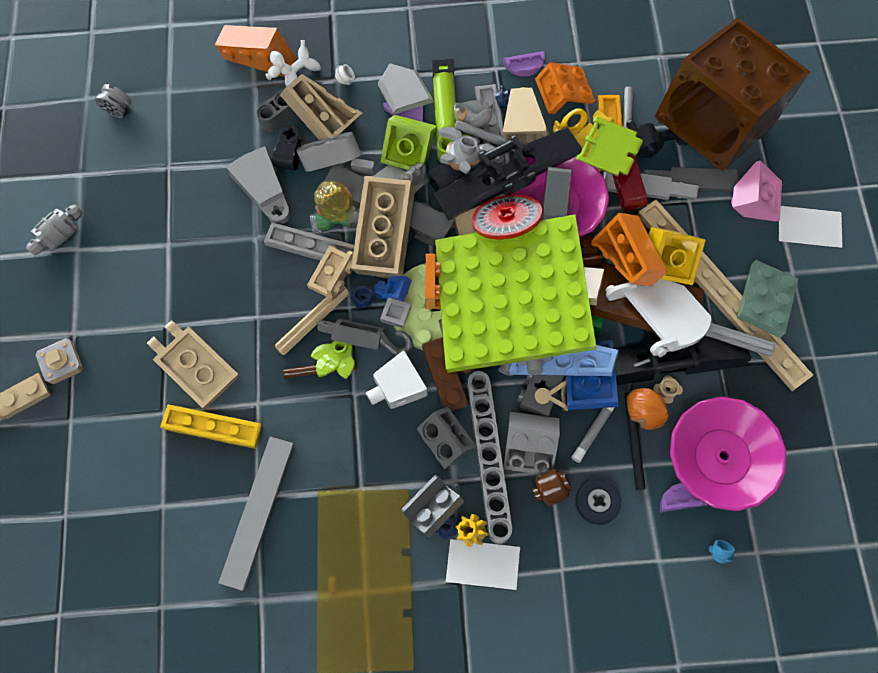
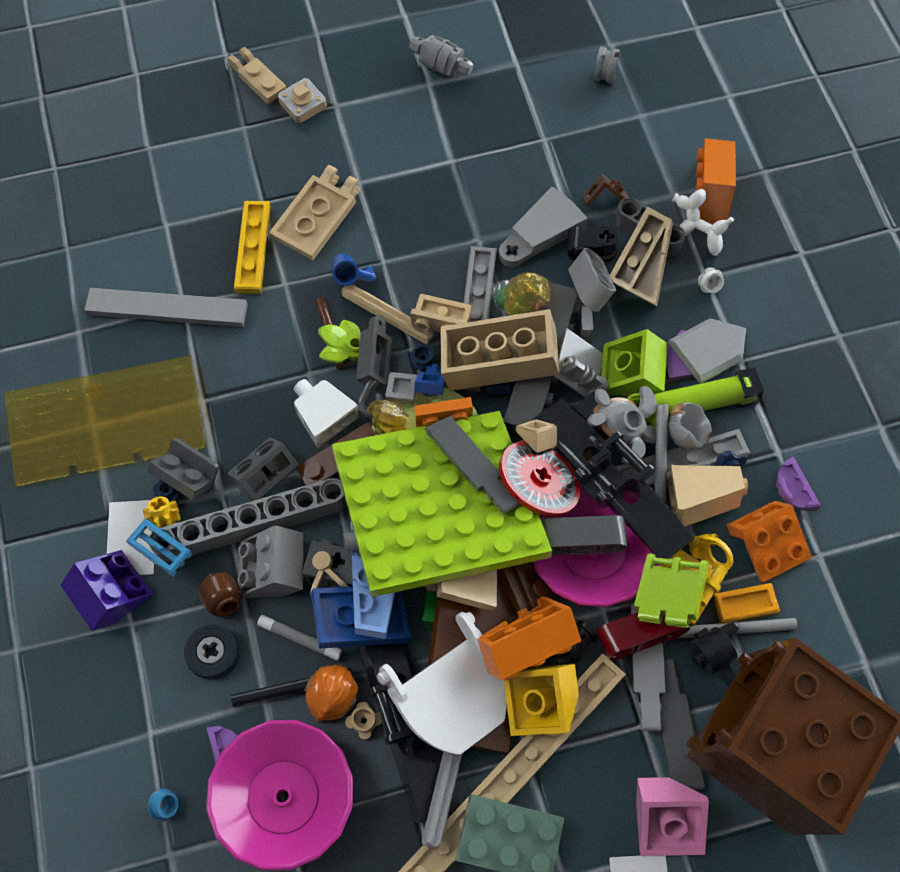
camera: 80 degrees right, 5 degrees down
none -> dark purple slope [61,550,153,631]
none -> dark azure tile [126,518,192,577]
none -> blue piece [331,254,376,286]
none -> clear yellow rock [367,400,409,434]
none -> dark grey piece [425,416,519,514]
none -> tan slope [516,419,557,452]
none -> reddish brown bracket [583,174,629,206]

